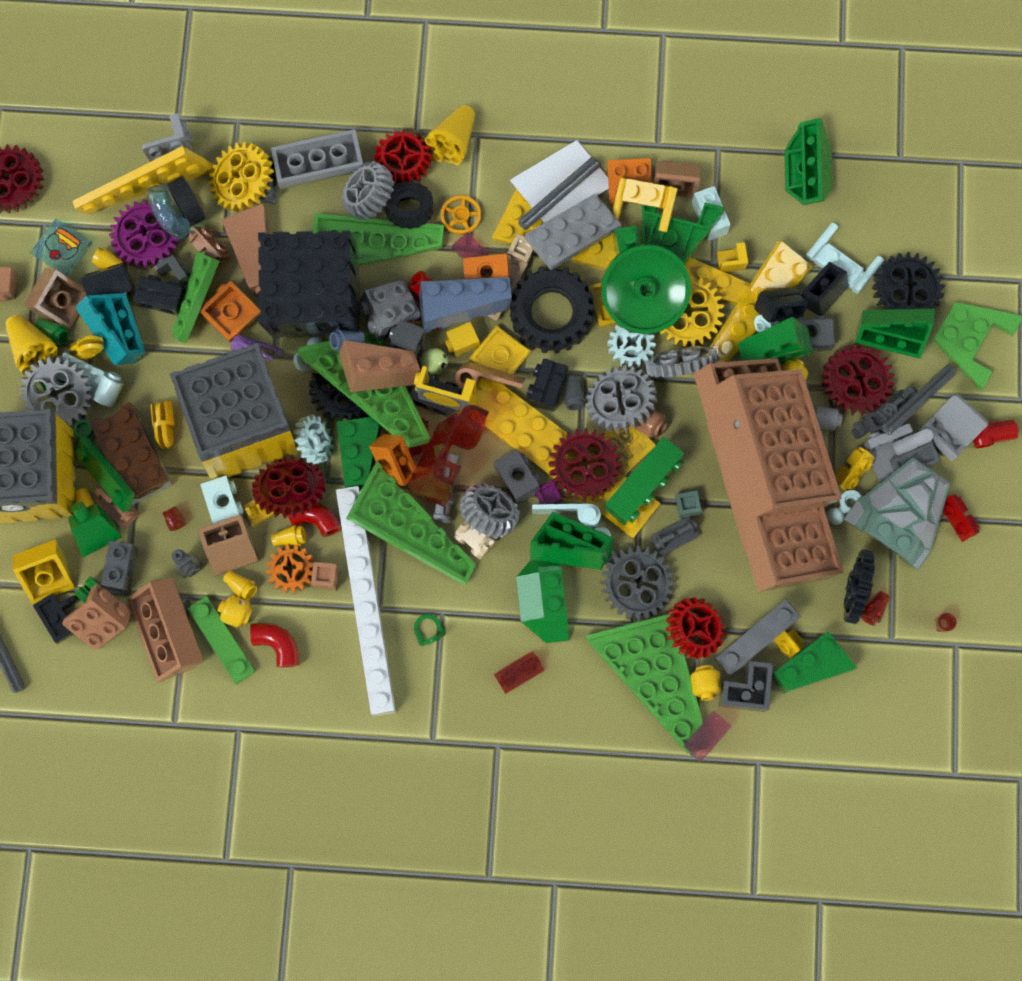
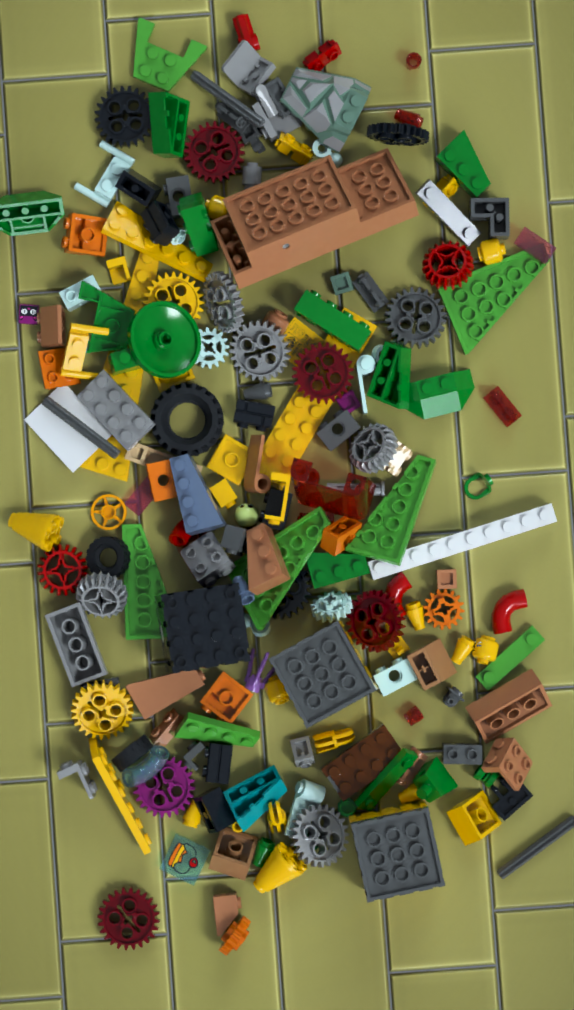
camera: 100 degrees left, 10 degrees up
none -> tile [18,304,39,325]
none -> orange plate [61,213,107,257]
none -> light grey bracket [290,736,315,768]

